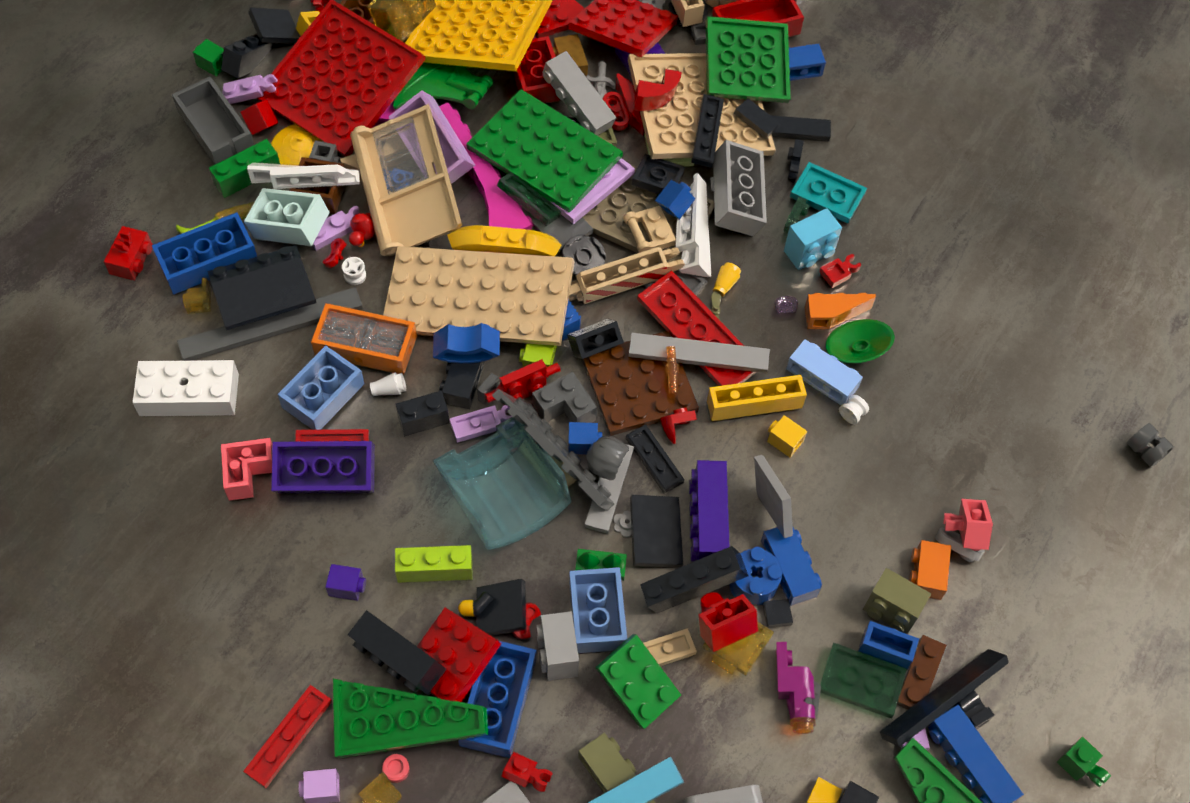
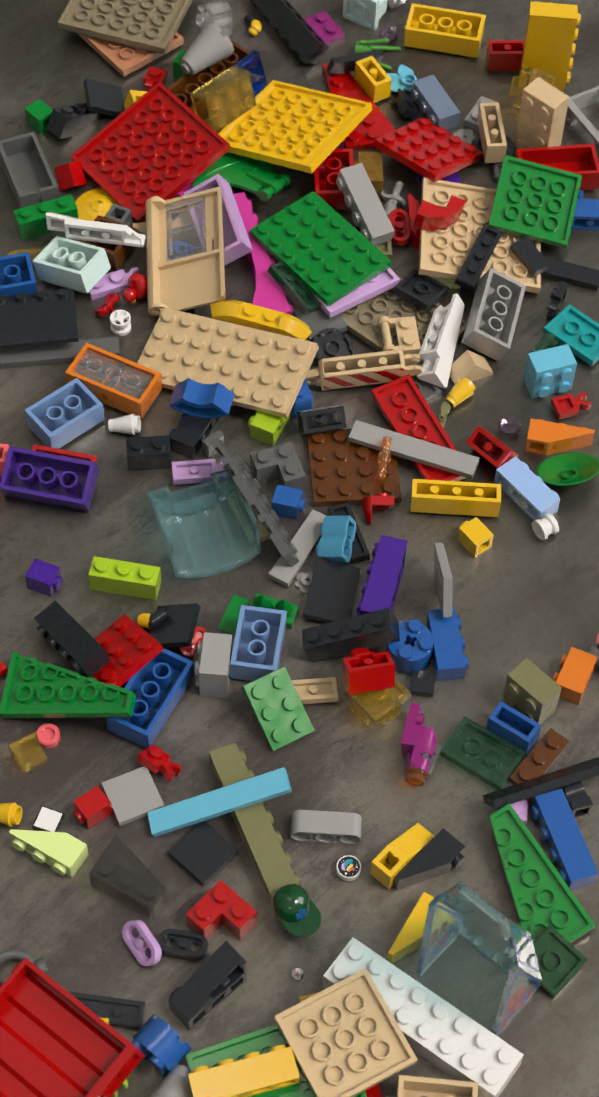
camera: 15 degrees right, 5 degrees down
lavender plate [222,74,277,104] -> none
red plate [485,359,561,405] -> none
dark grey hair [586,436,629,480] -> none
blue brick [655,180,695,220] -> none
none -> green sticker [217,595,250,634]
none -> dark azure brick [316,515,356,563]
none -> tan slope [449,350,493,385]
none -> red brick [466,425,519,468]

